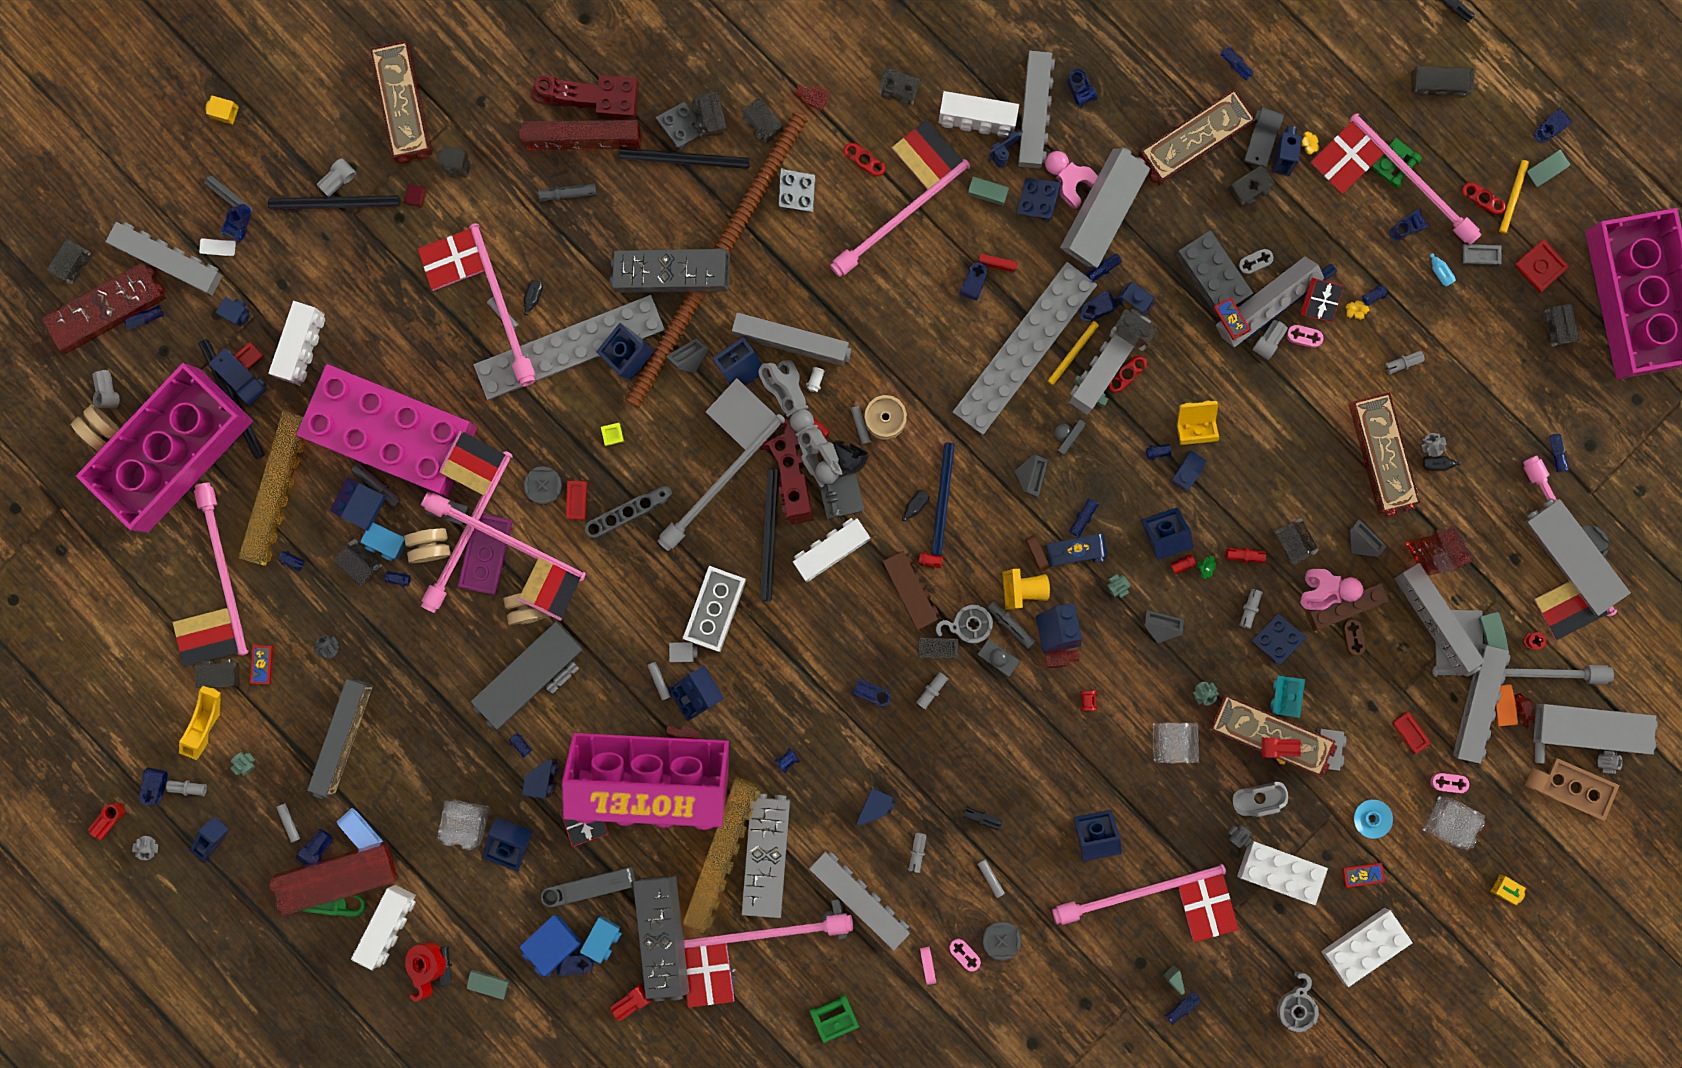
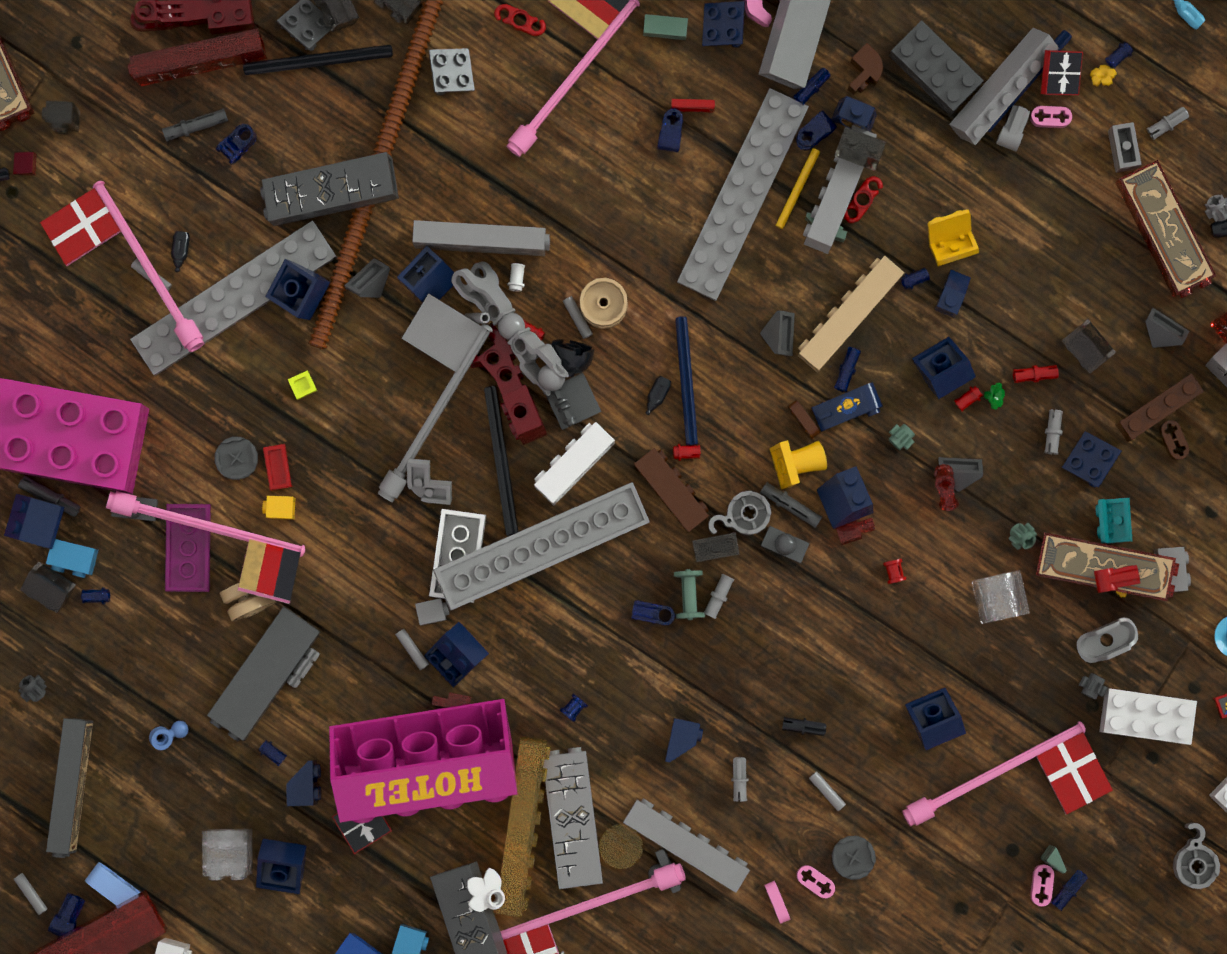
camera: 15 degrees left, 0 degrees up
tan wheel [404,528,451,564] -> none
flag [421,431,513,613] -> none
dark grey piece [541,867,635,907] -> none
dark grey piece [585,486,673,539] -> none
dark grey tile [1054,420,1085,456] -> none
tile [1214,297,1251,340] -> none
light grey beam [1238,249,1274,275] -> none
bright pink piece [1300,569,1363,610] -> none
none -> medium blue plate [149,721,189,750]
none -> clear blue piece [216,124,257,165]
none -> yellow brick [262,496,296,520]
none -> light grey plate [407,459,452,505]
none -> light grey plate [433,482,650,610]
none -> light grey piece [464,312,490,324]
none -> white plate [467,868,505,912]
none -> clear yellow piece [599,824,643,869]
none -> sand green hose [674,569,705,620]
none -> tan brick [798,256,905,373]
none -> reddish brown brick [847,43,883,95]
none -> clear red connector [934,464,959,511]
none -> bright pink beam [1030,864,1054,906]
none -> light grey brick [1108,122,1142,173]

